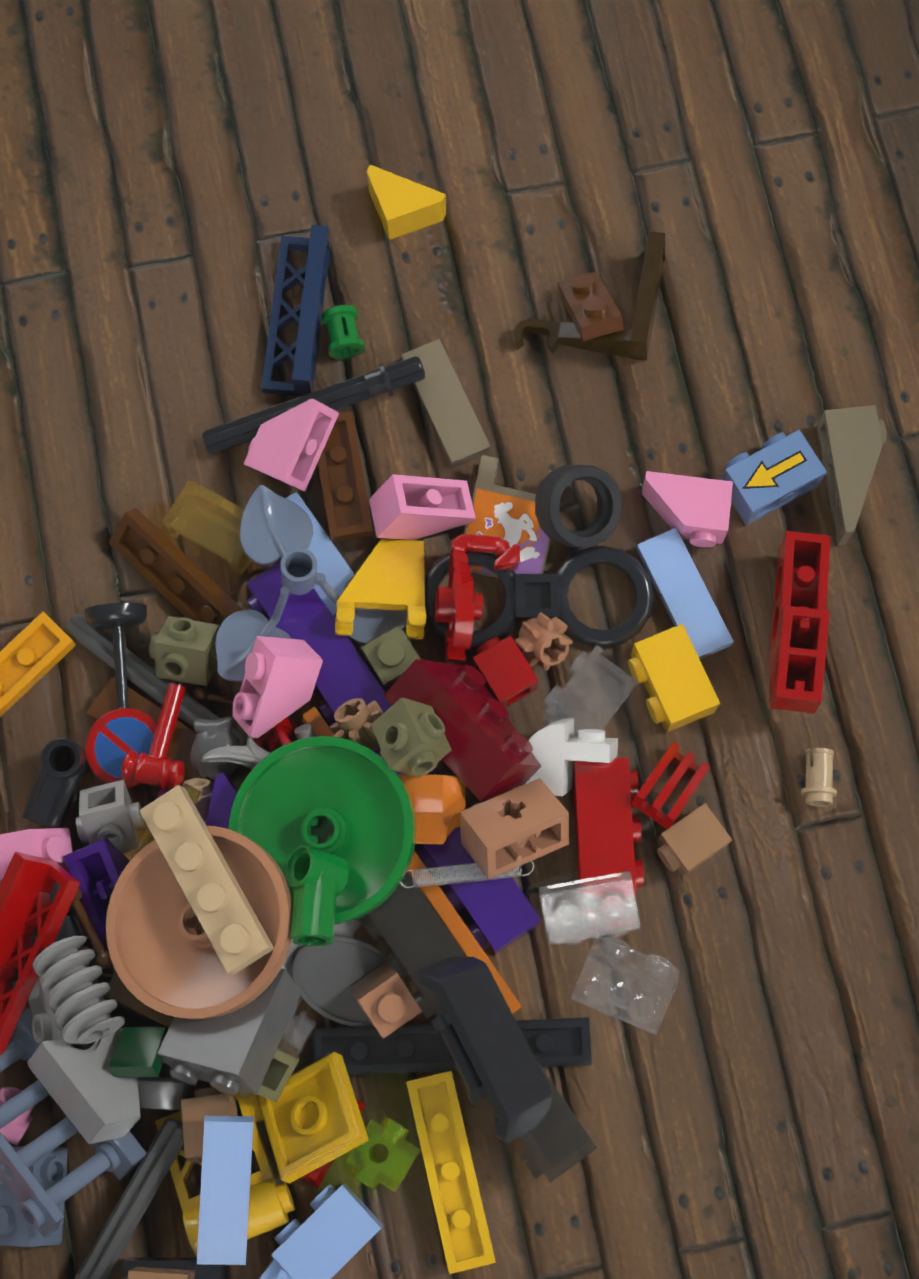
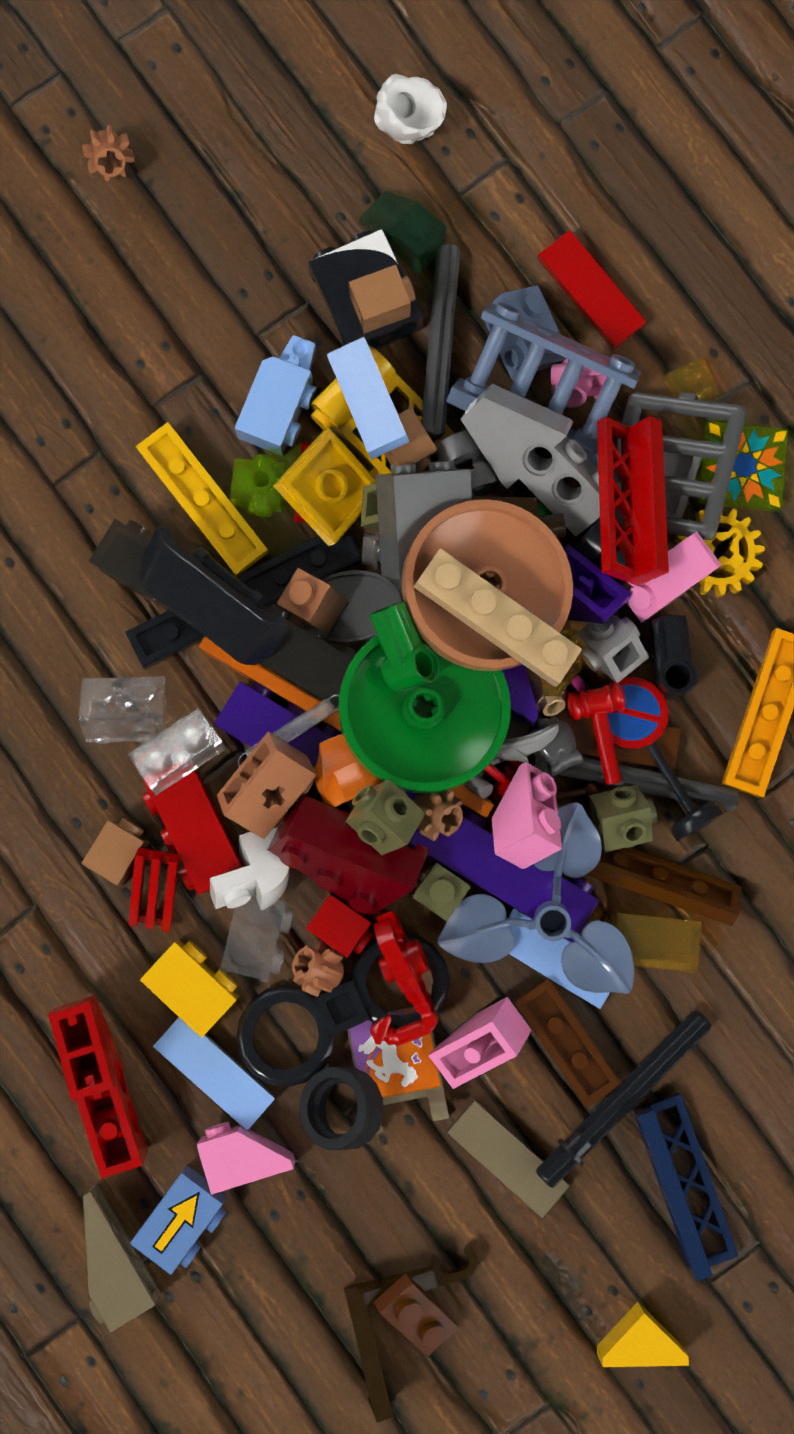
camera: 150 degrees right, 10 degrees up
light grey piece [33,936,125,1044] -> none
reddish brown hinge [71,888,113,969] -> none
dark green tile [109,1026,168,1077] -> none
bright pink slope [244,398,339,491] -> none
green bush [321,305,365,360] -> none
yellow flag [335,539,426,639] -> none
tan pin [801,748,837,807] -> none

